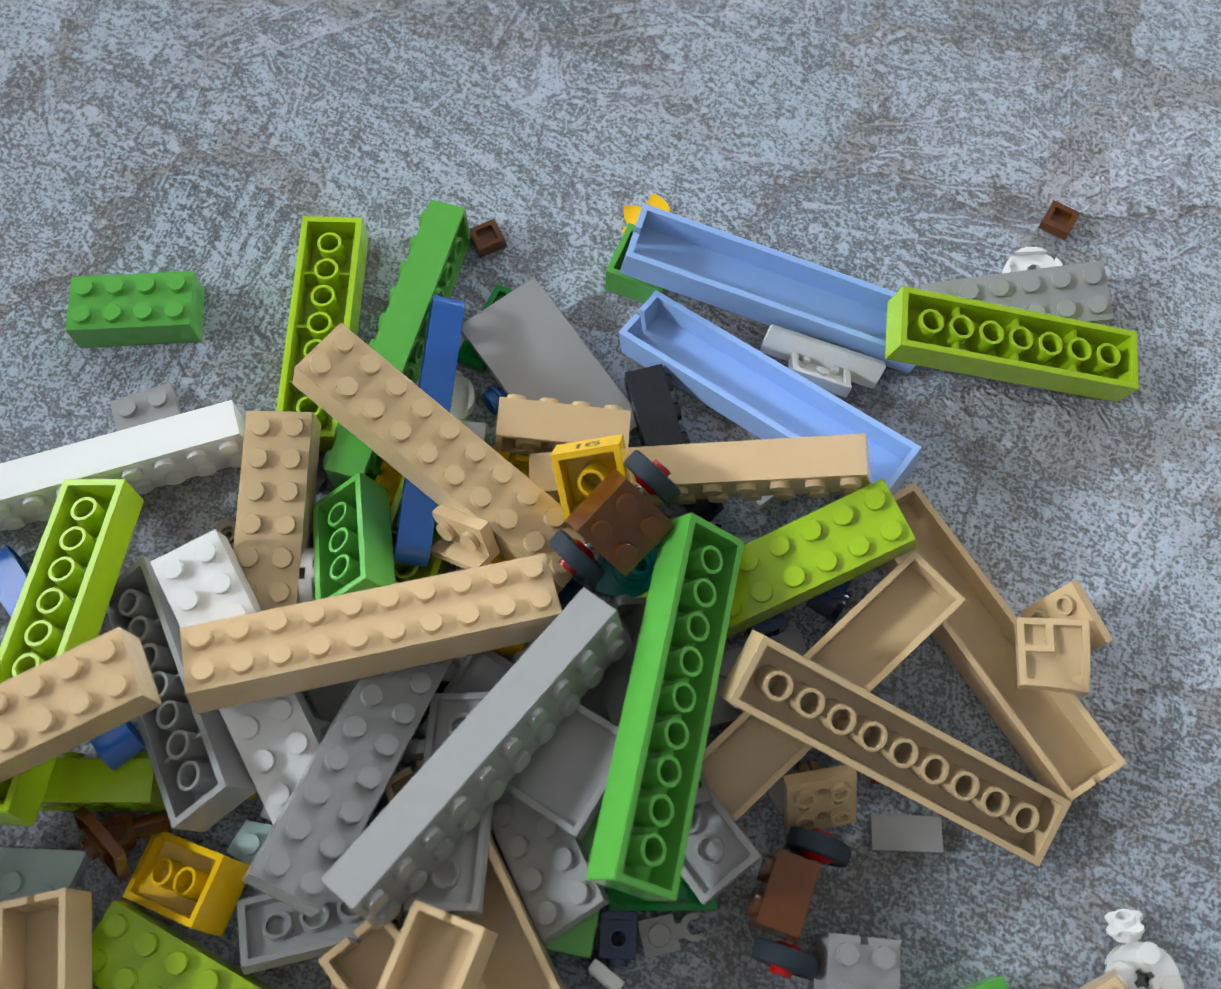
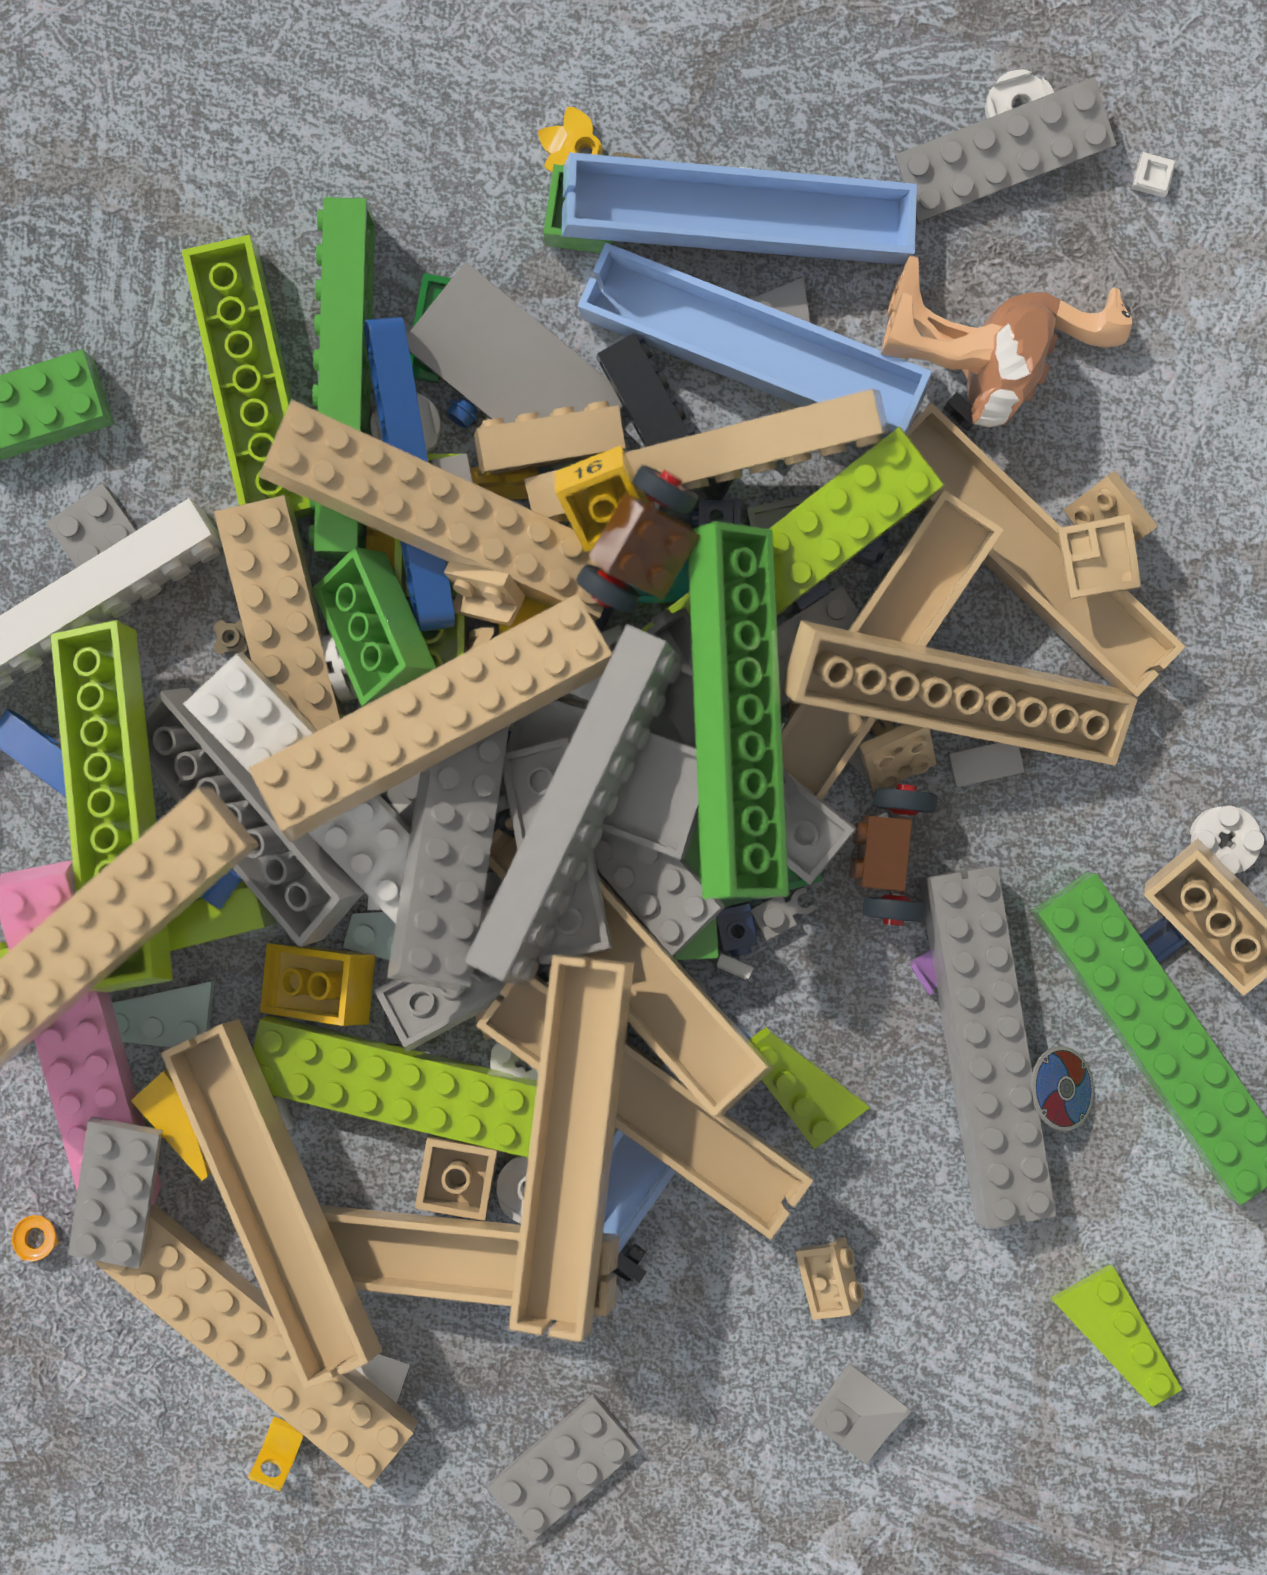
camera: 15 degrees left, 20 degrees up
reddish brown piece [73,806,171,883] -> none
reddish brown tile [469,219,507,258] -> none
white bracket [760,325,886,398] -> none
lime brick [885,286,1139,402] -> none
reddish brown plate [1038,200,1080,240] -> none
white plate [1105,909,1145,943] -> none
none -> animal [881,255,1132,428]
none -> black tile [943,392,974,432]
none -> white tile [1131,152,1176,198]

